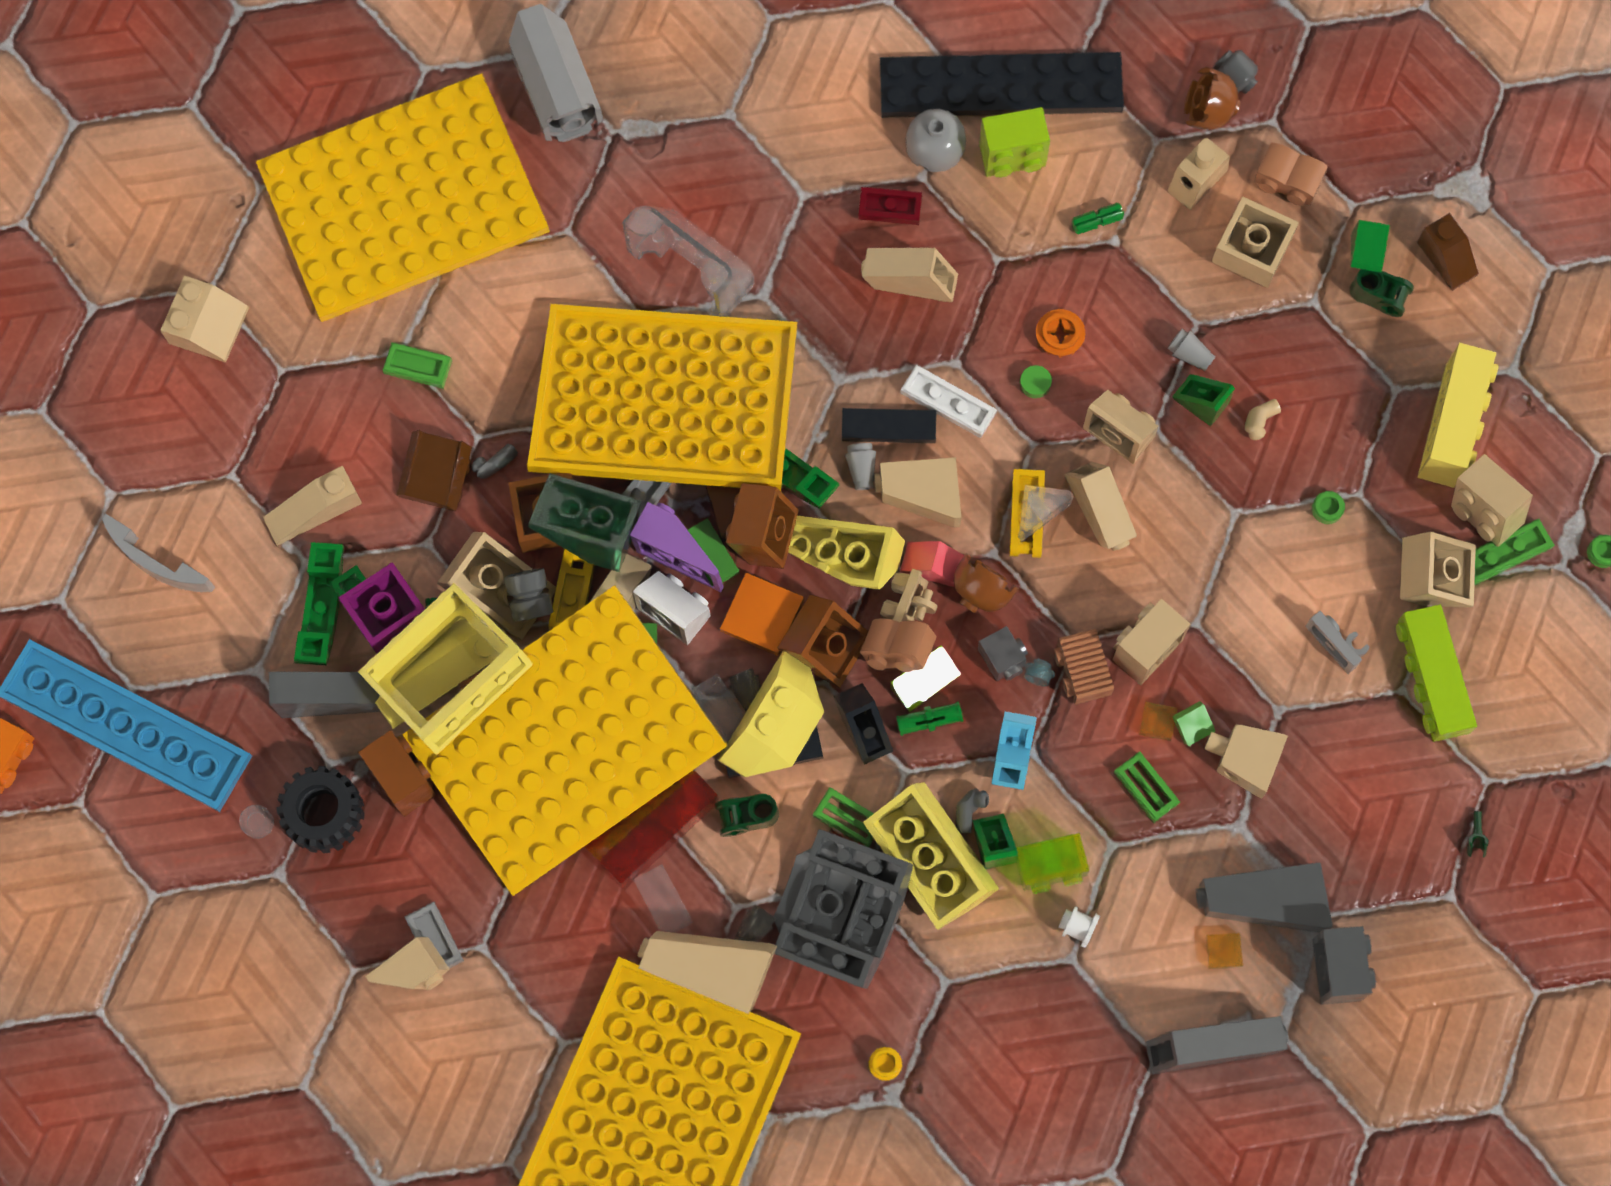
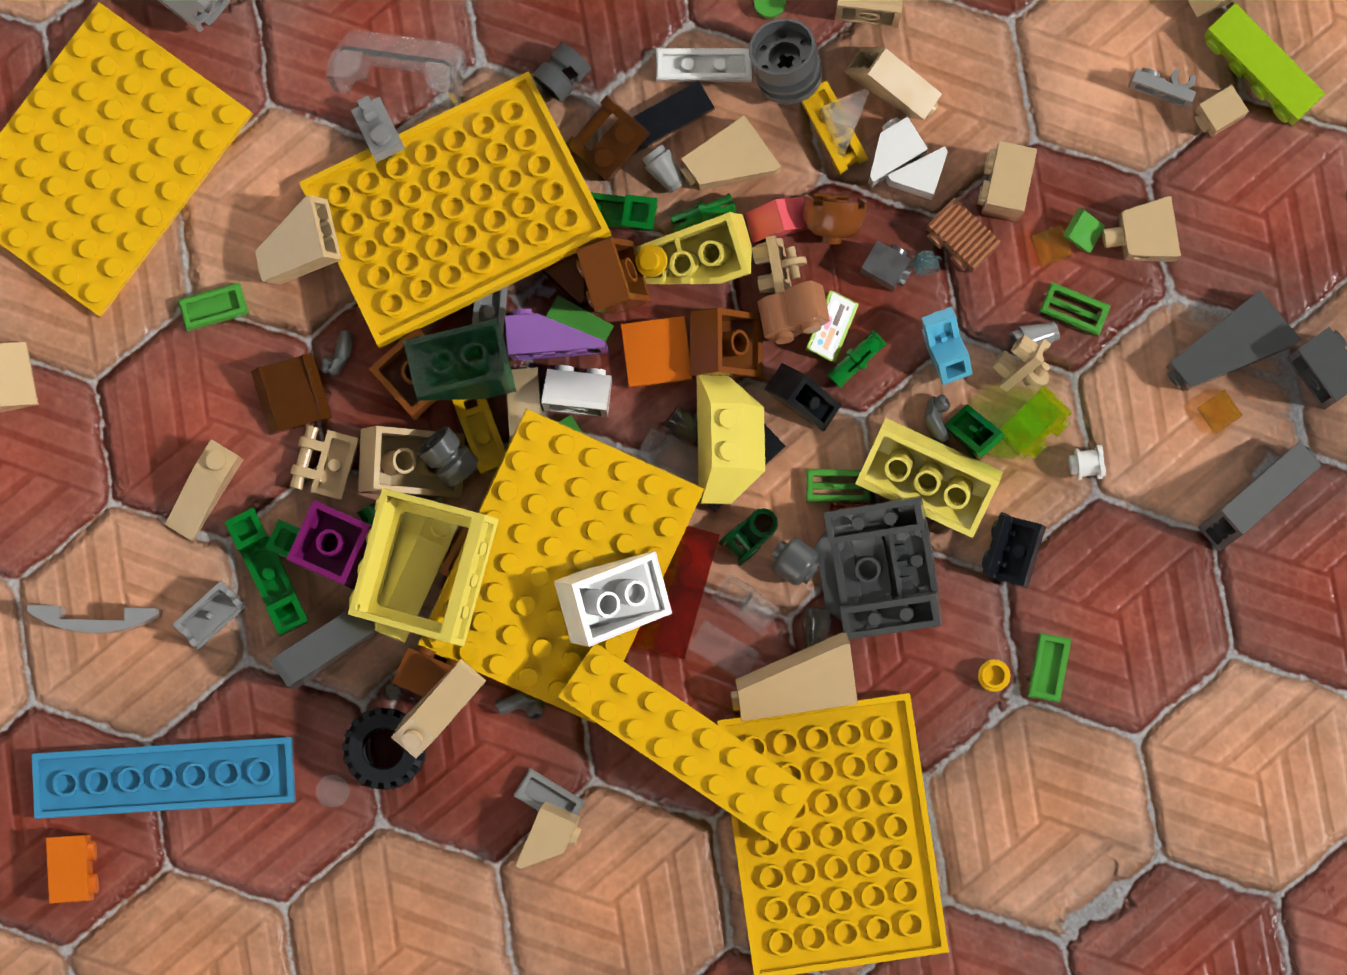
camera: 30 degrees left, 10 degrees up
none -> light grey hinge [172,581,247,650]
none -> tan slope [255,195,342,285]
none -> tan plate [290,425,360,501]
none -> light grey plate [351,95,405,163]
none -> tan slope [391,659,486,758]
none -> dark grey arm [496,691,545,719]
none -> dark grey wheel [531,42,592,103]
none -> white slope [554,551,672,647]
none -> yellow brick [558,644,813,845]
none -> reddish brown plate [566,95,651,181]
none -> yellow plate [636,245,667,277]
none -> green pin [670,193,737,232]
none -> clear slope [710,573,781,637]
none -> dark grey wheel [749,18,823,105]
none -> dark grey head [771,538,821,586]
none -> white slope [868,116,928,188]
none -> white slope [886,146,948,200]
none -> black bracket [982,512,1046,589]
none -> tan hips [992,334,1051,392]
none -> light grey cone [1009,322,1060,347]
none -> bright green tile [1027,633,1071,703]
none -> tan brick [1195,85,1249,137]

